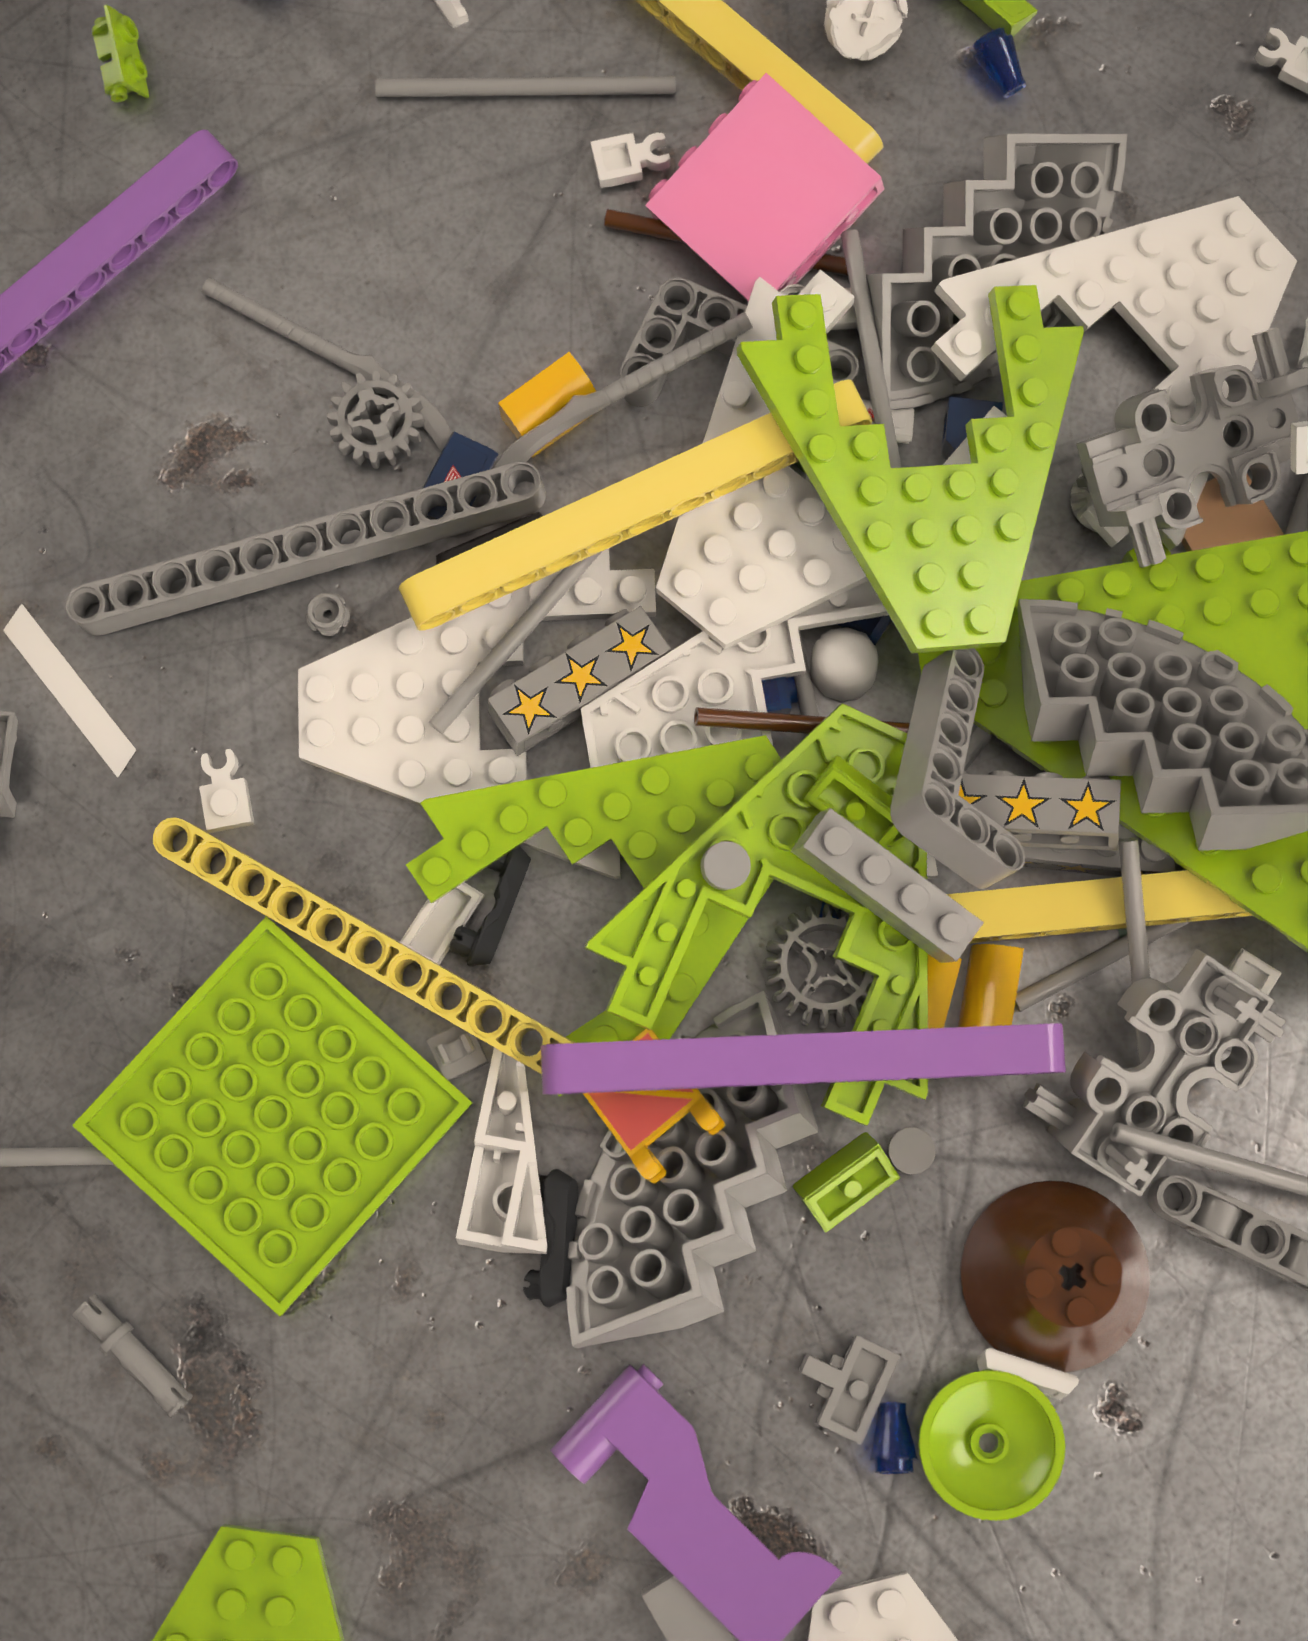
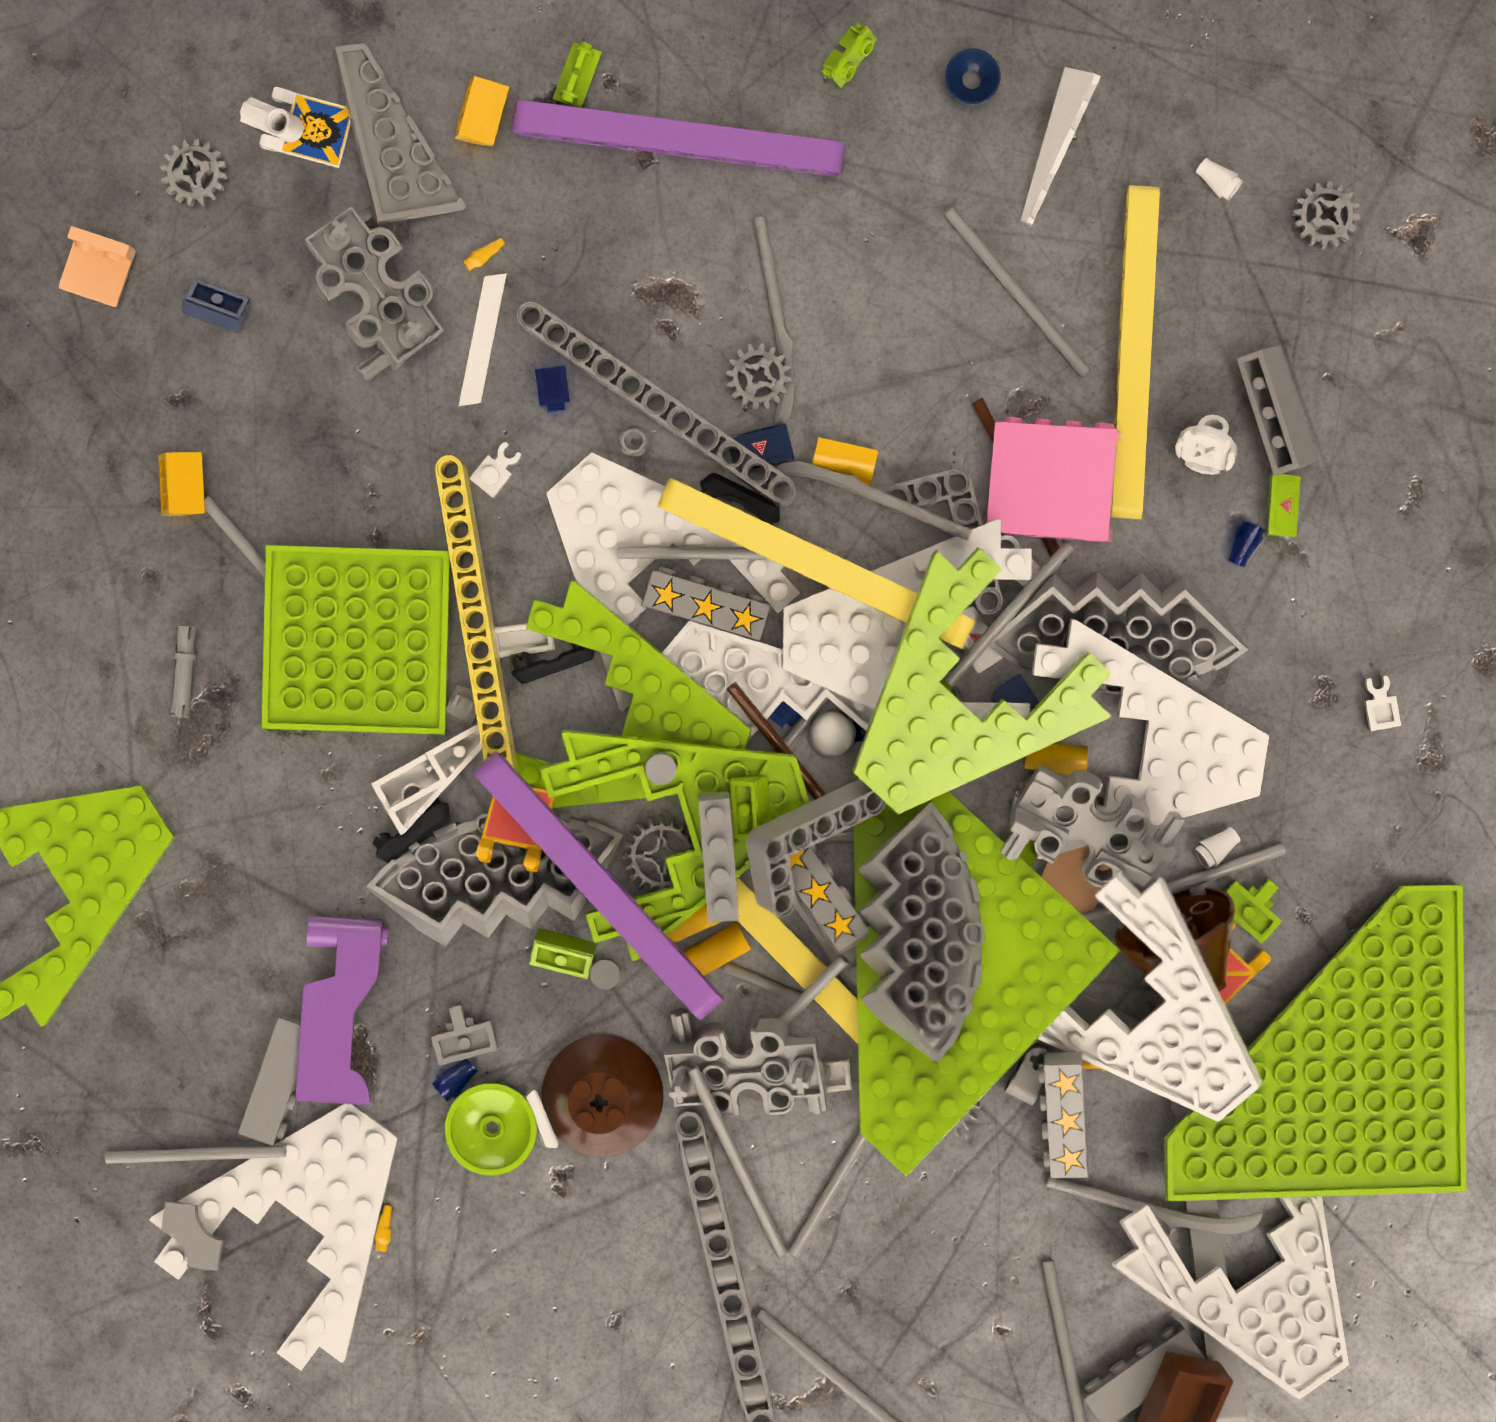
camera: 50 degrees right, 10 degrees up
white plate [591,133,670,189] -> none
none -> clear blue brick [535,366,572,413]
none -> yellow brick [1022,742,1088,775]

